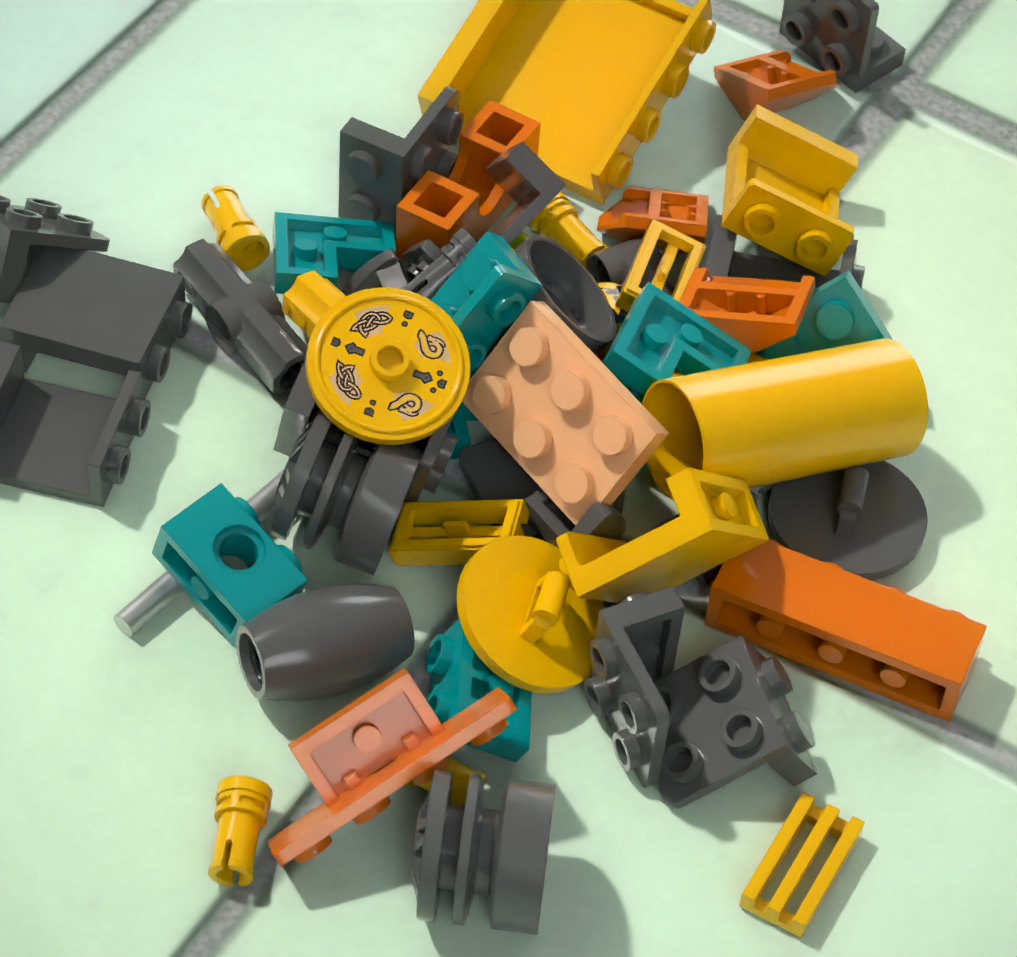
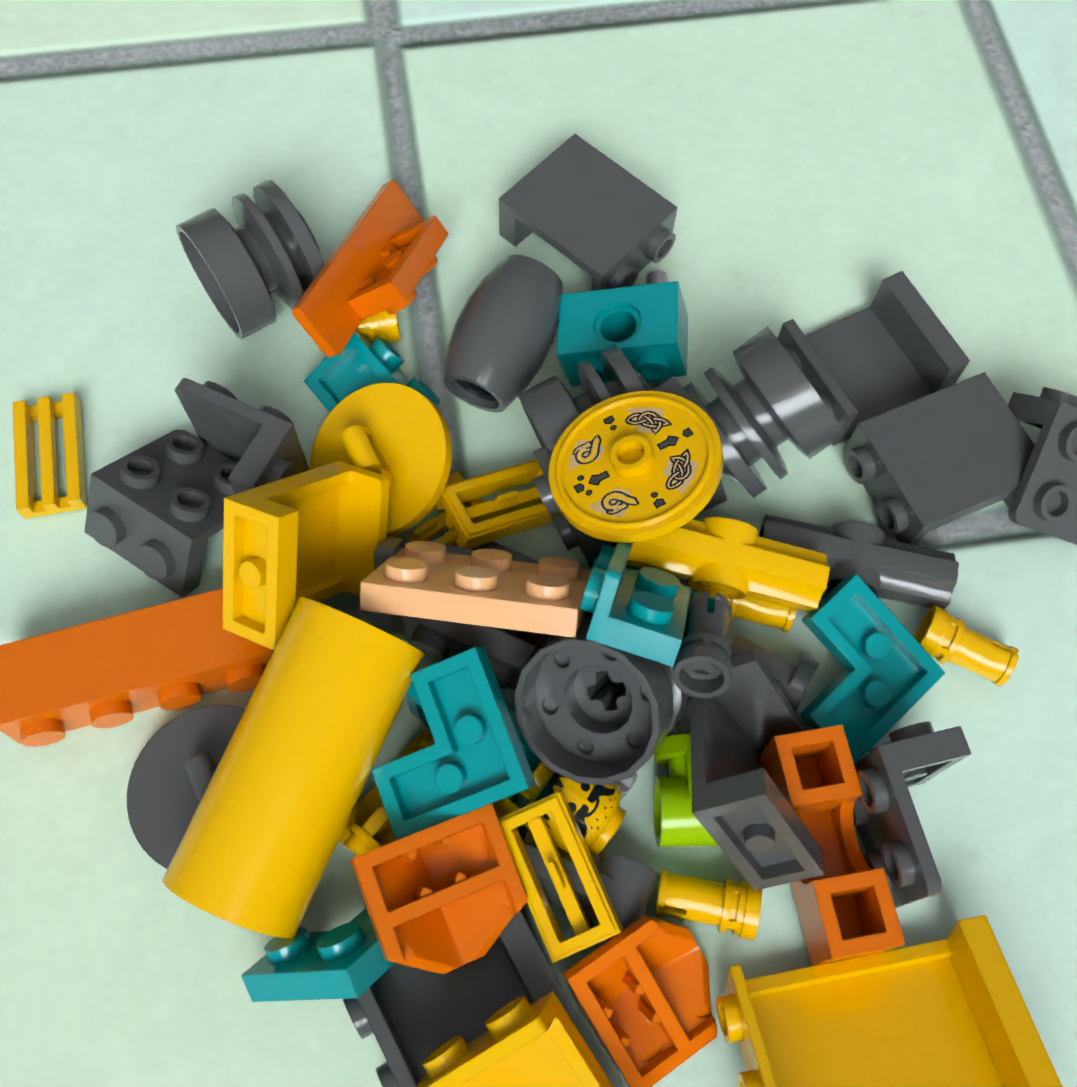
camera: 140 degrees right, 15 degrees up
yellow pin [208,776,273,887] -> none
none -> dark grey panel [499,134,678,291]
none -> dark grey wheel [683,326,845,498]

